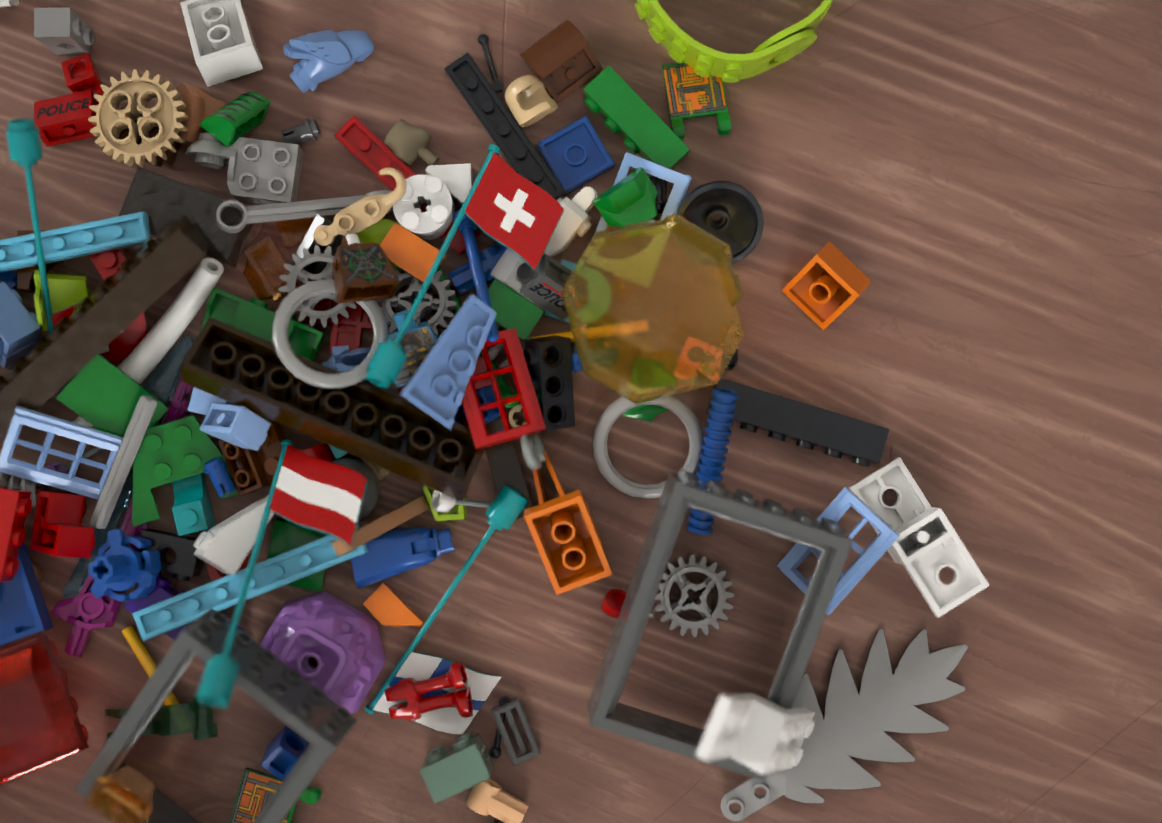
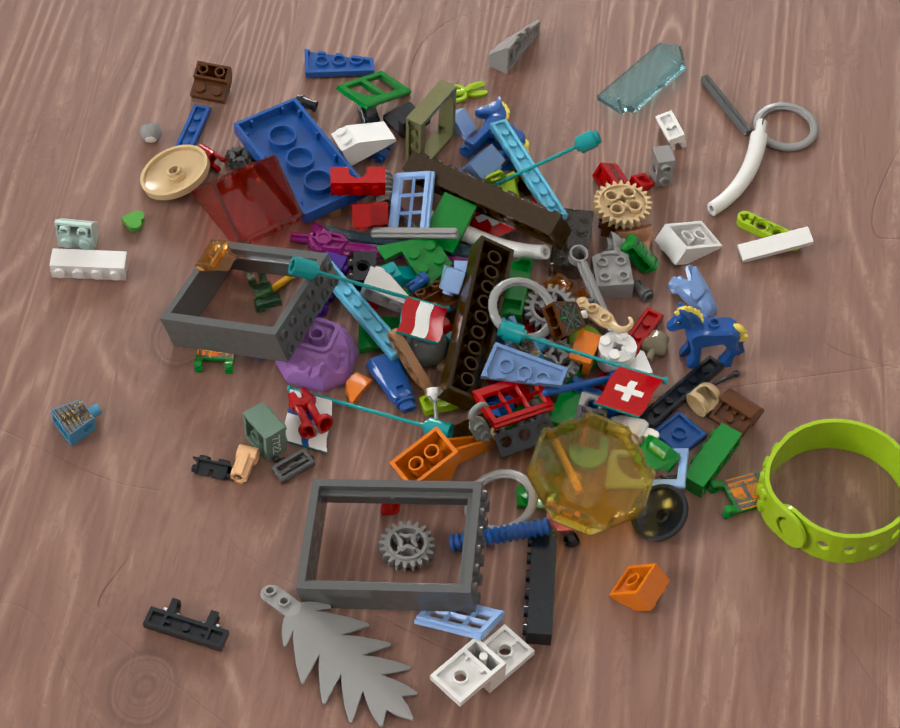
camera: 75 degrees right, 35 degrees down
blue piece [89,529,161,602] -> none
white bracket [696,693,815,775] -> none
none -> blue animal [667,302,749,369]

